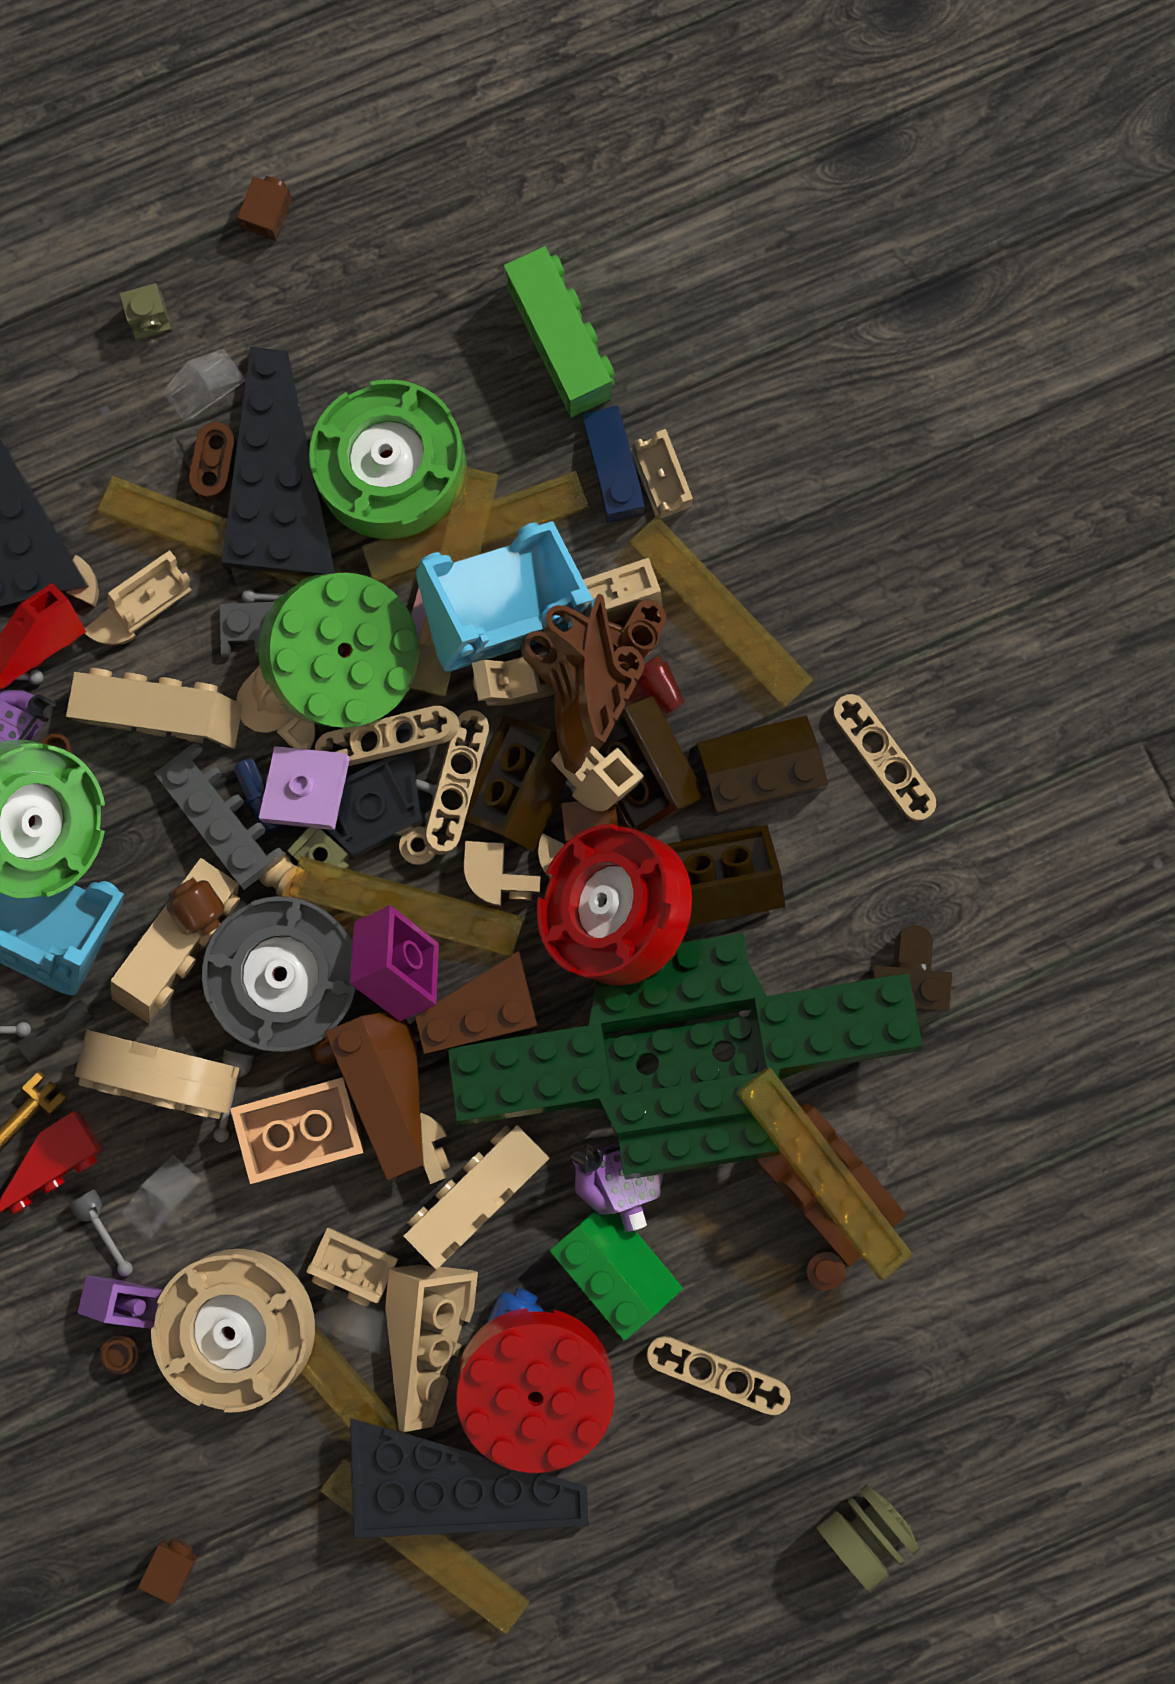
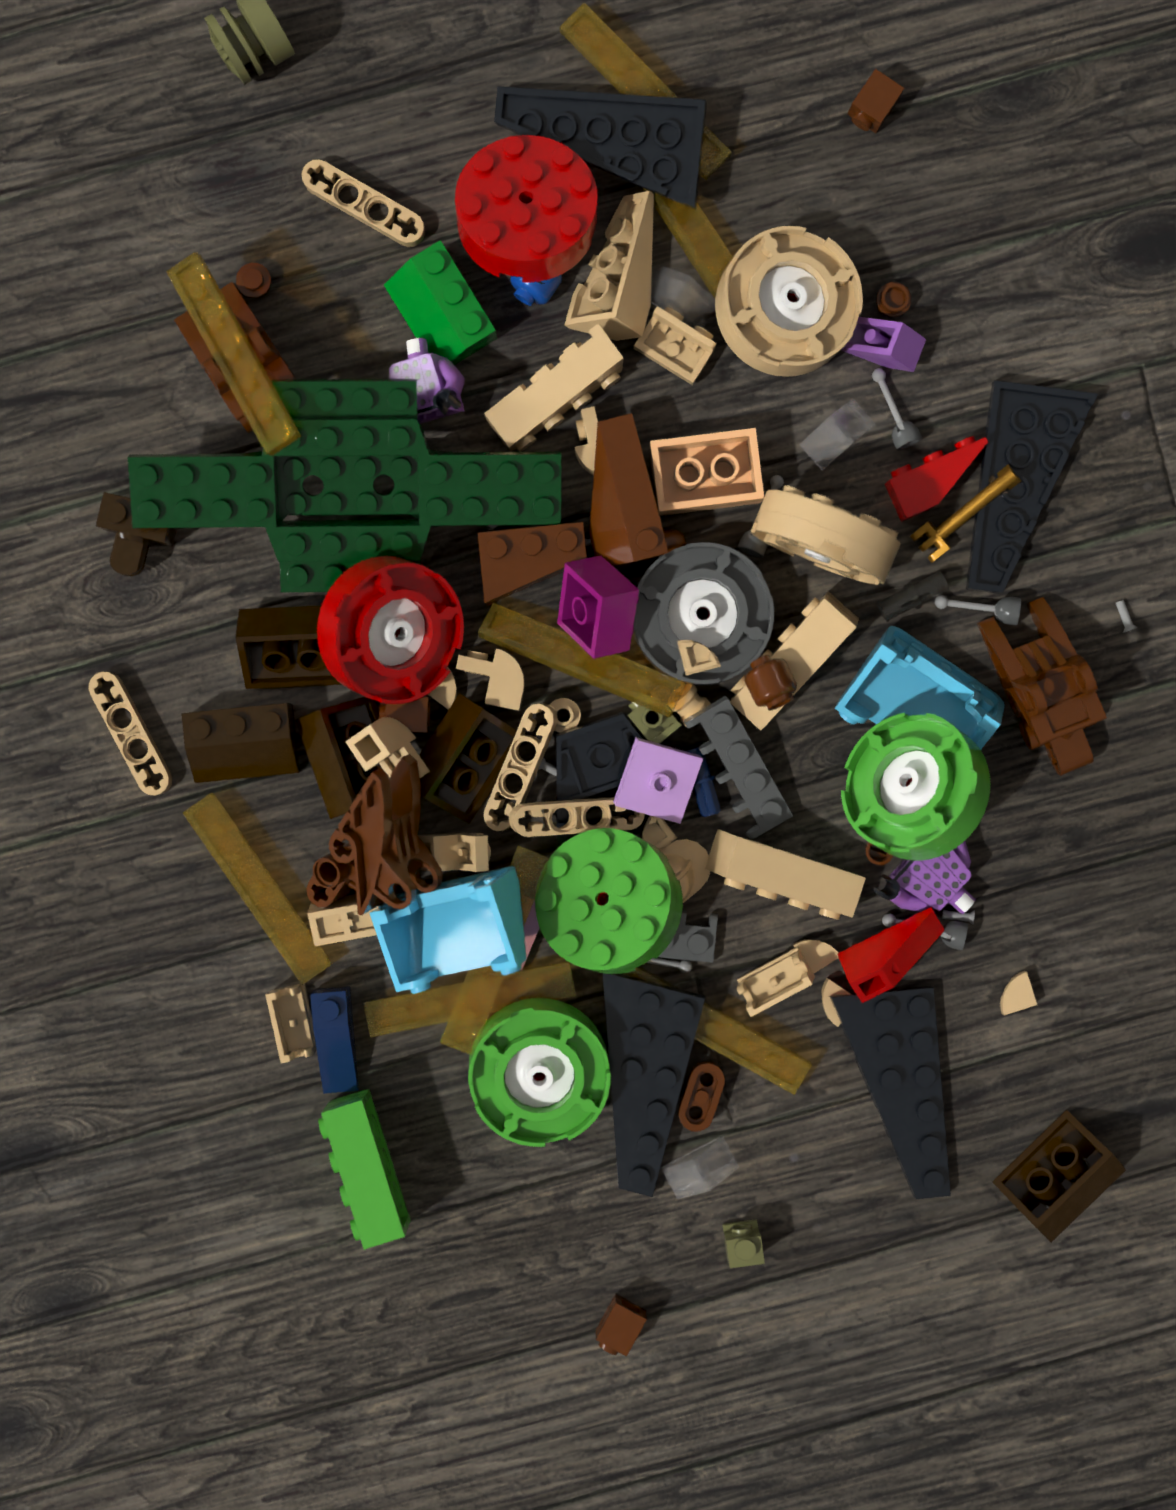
camera: 170 degrees left, 5 degrees up
clear red cone [636,655,685,714] -> none
none -> tan tile [677,640,721,676]

